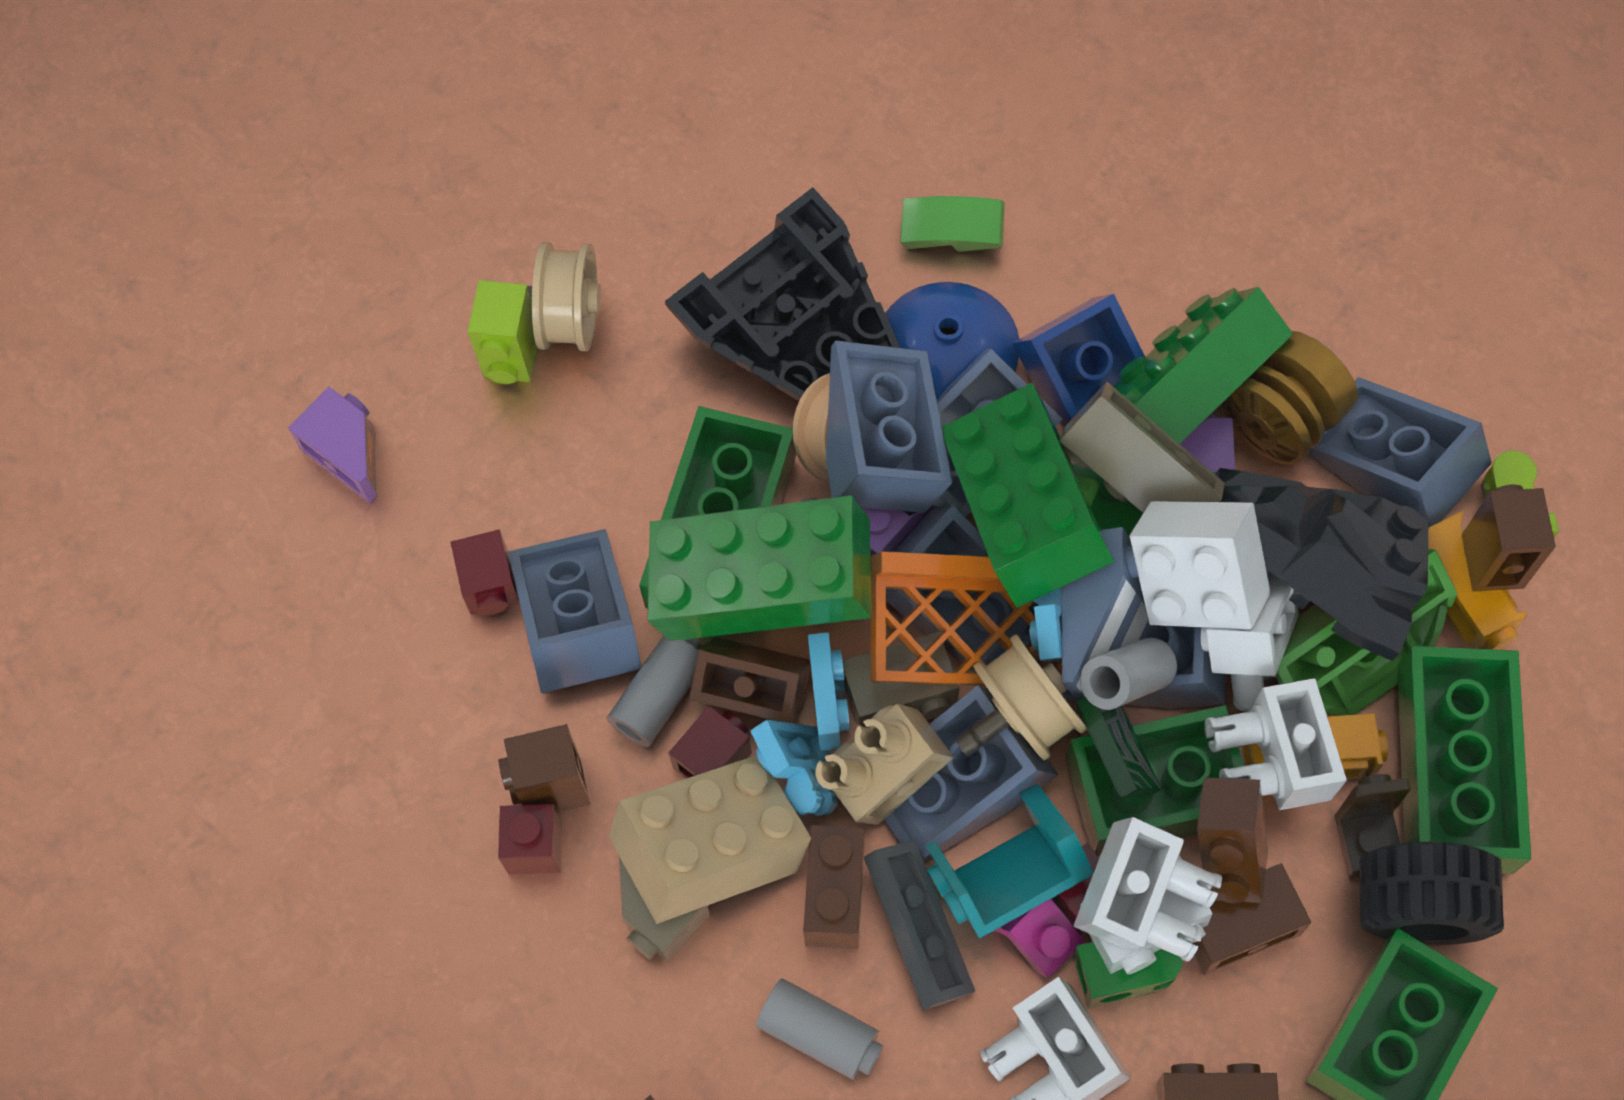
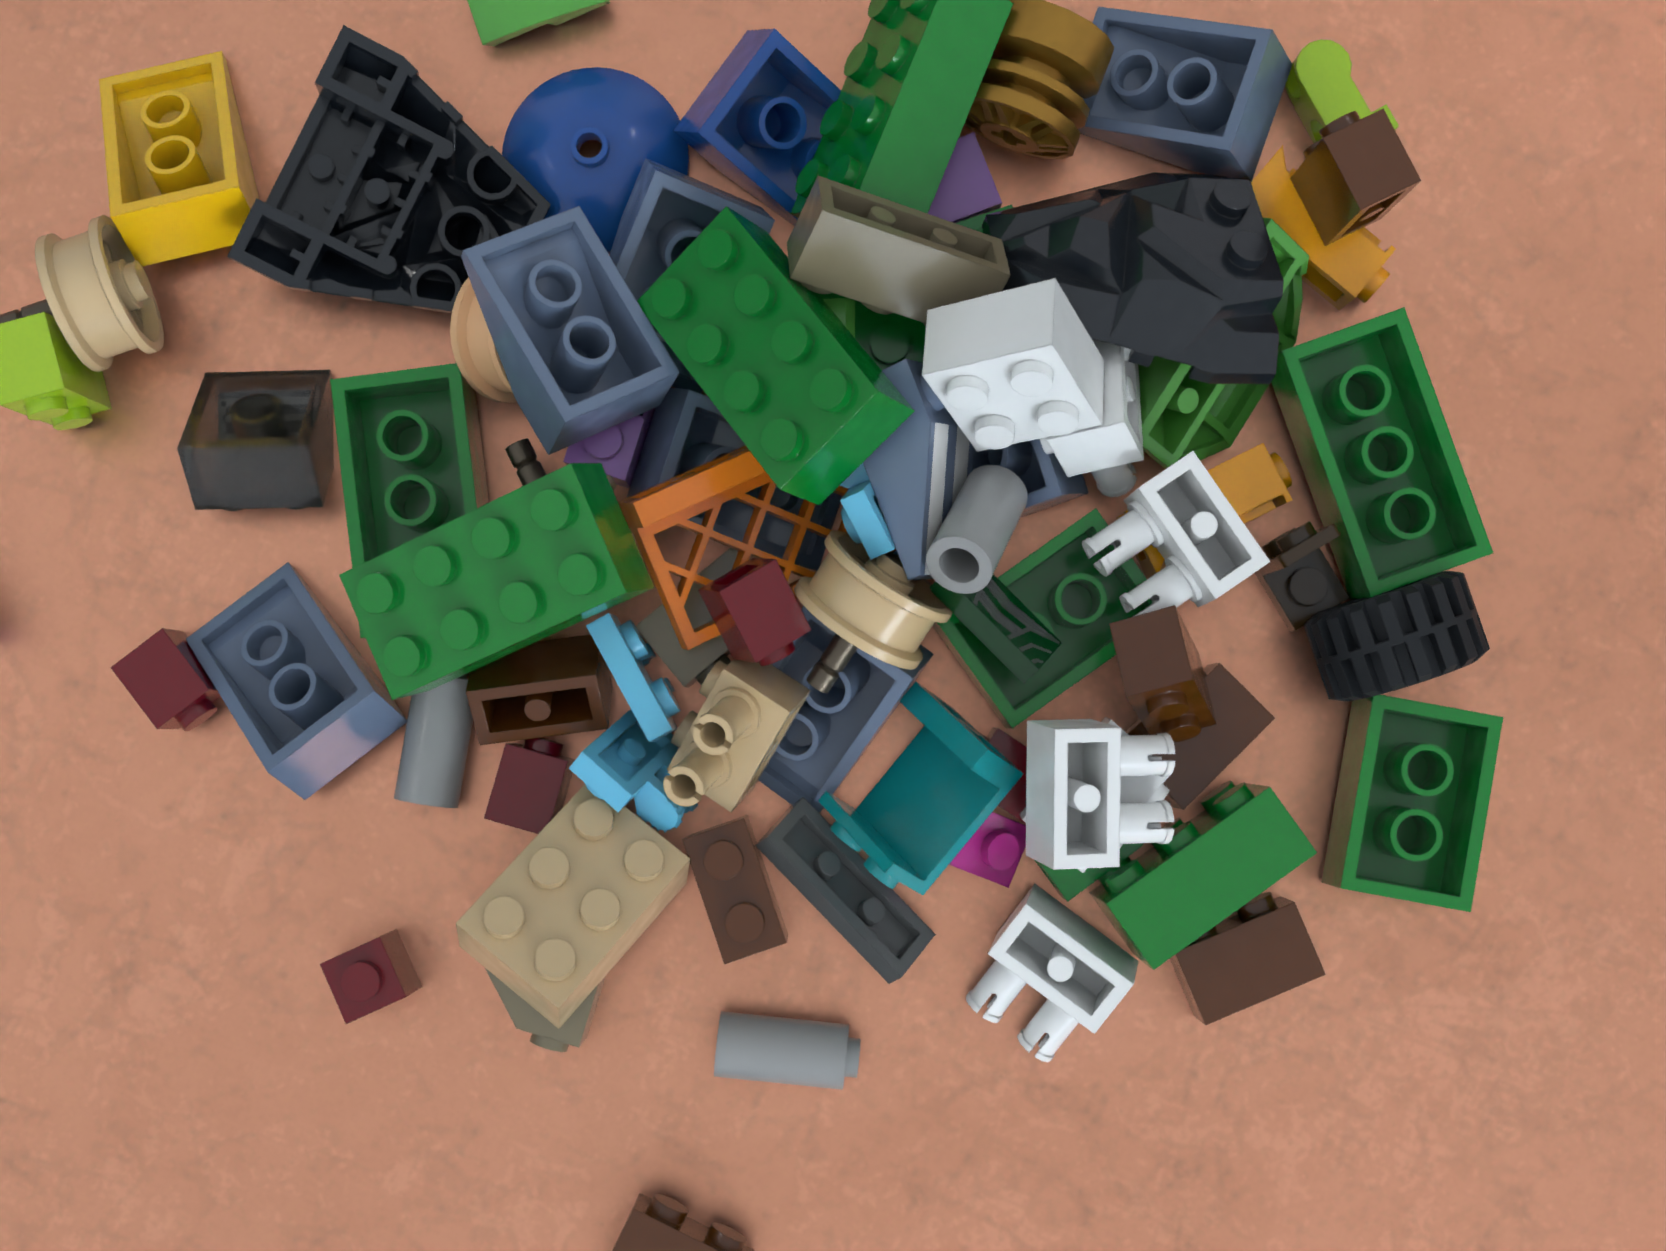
camera: 25 degrees left, 20 degrees up
reddish brown brick [498,724,591,813] -> none
none -> yellow slope [99,51,259,267]
none -> clear smoke slope [177,370,334,511]
none -> dark red brick [698,558,811,666]
none -> green brick [1089,781,1317,970]

